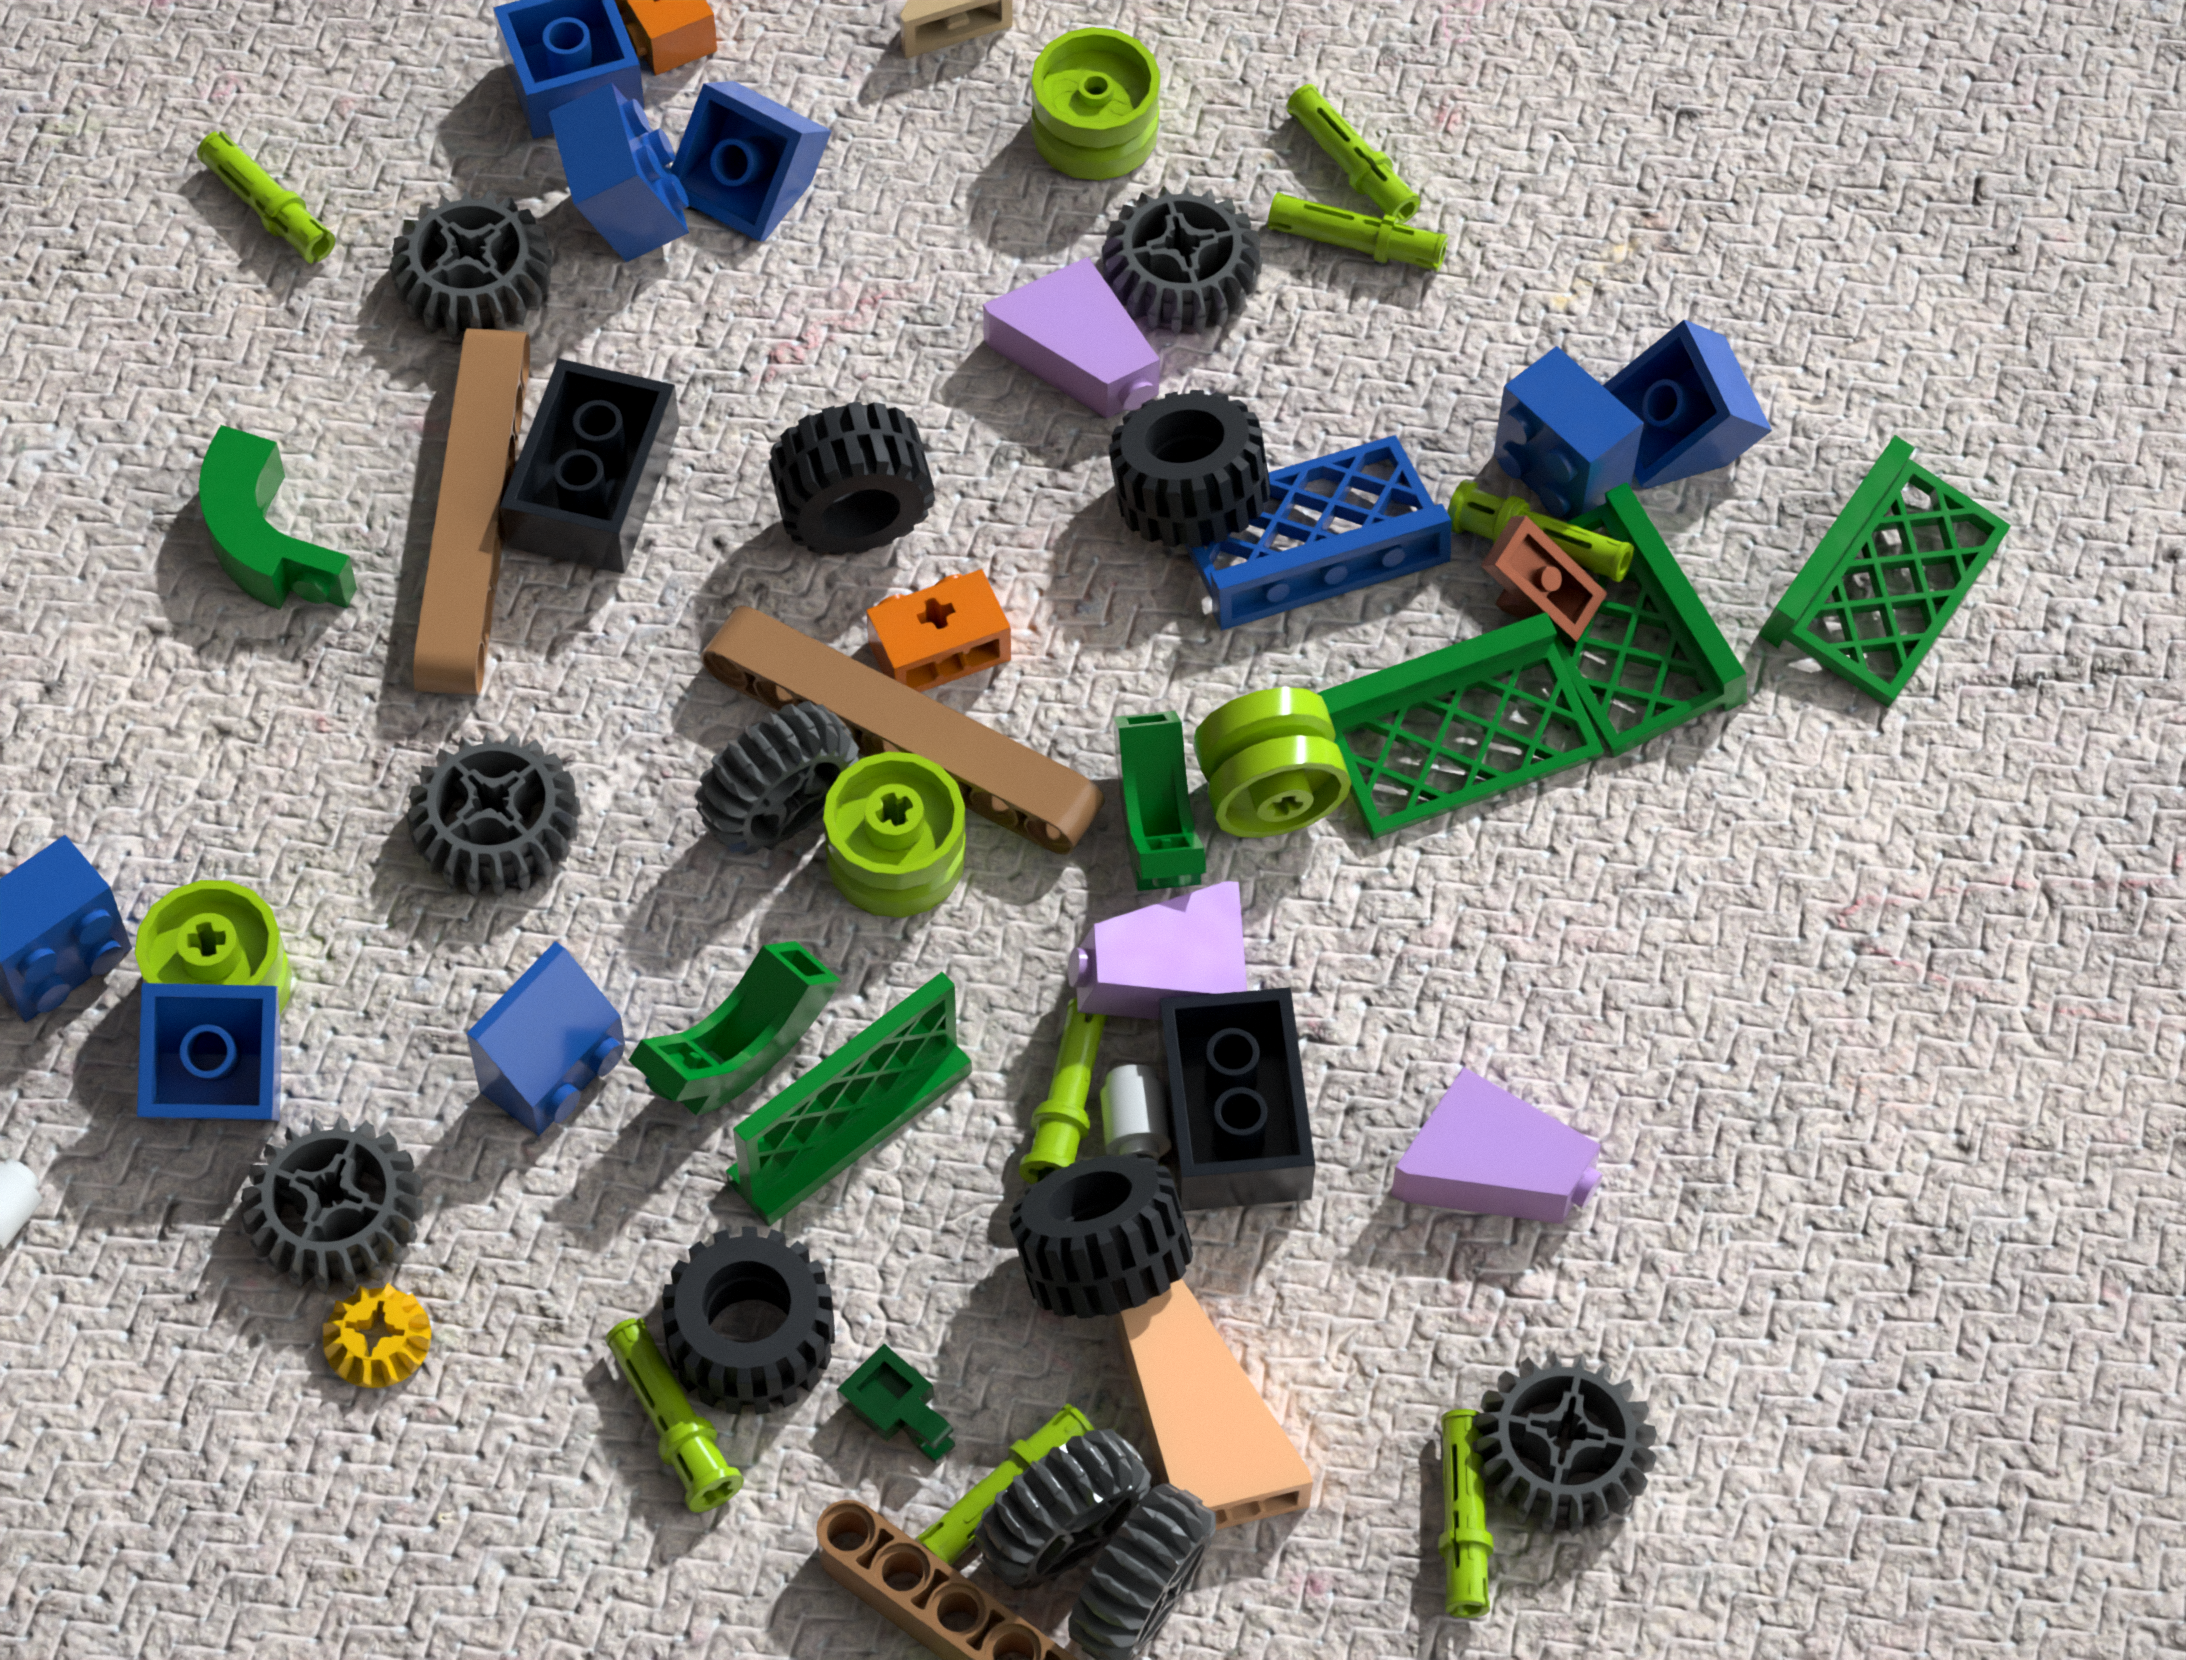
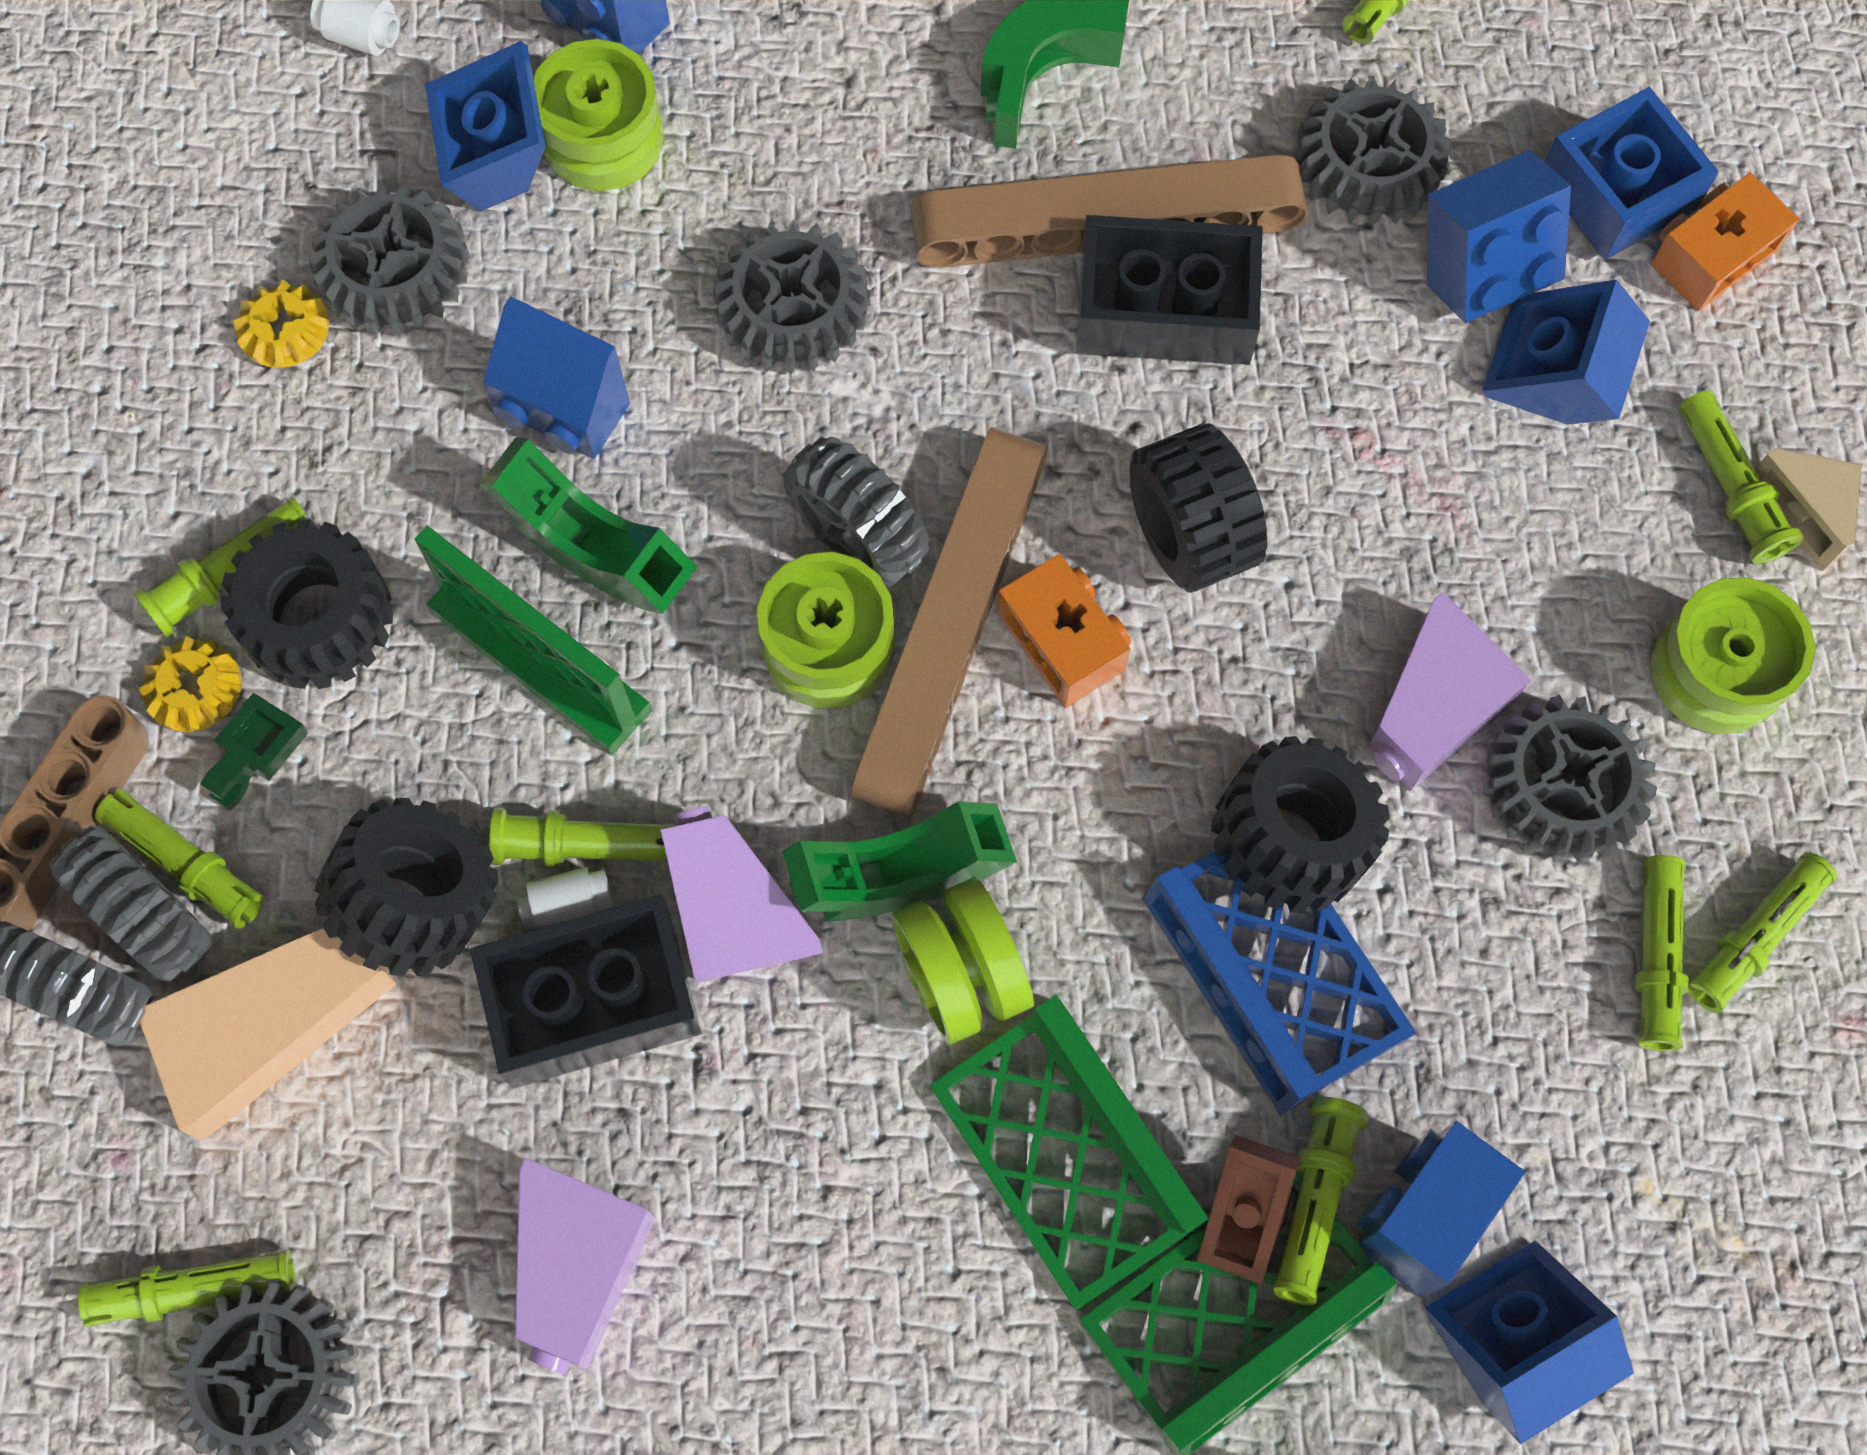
camera: 80 degrees right, 10 degrees up
none -> yellow gear [138,636,242,733]
none -> lime pin [1678,390,1804,564]

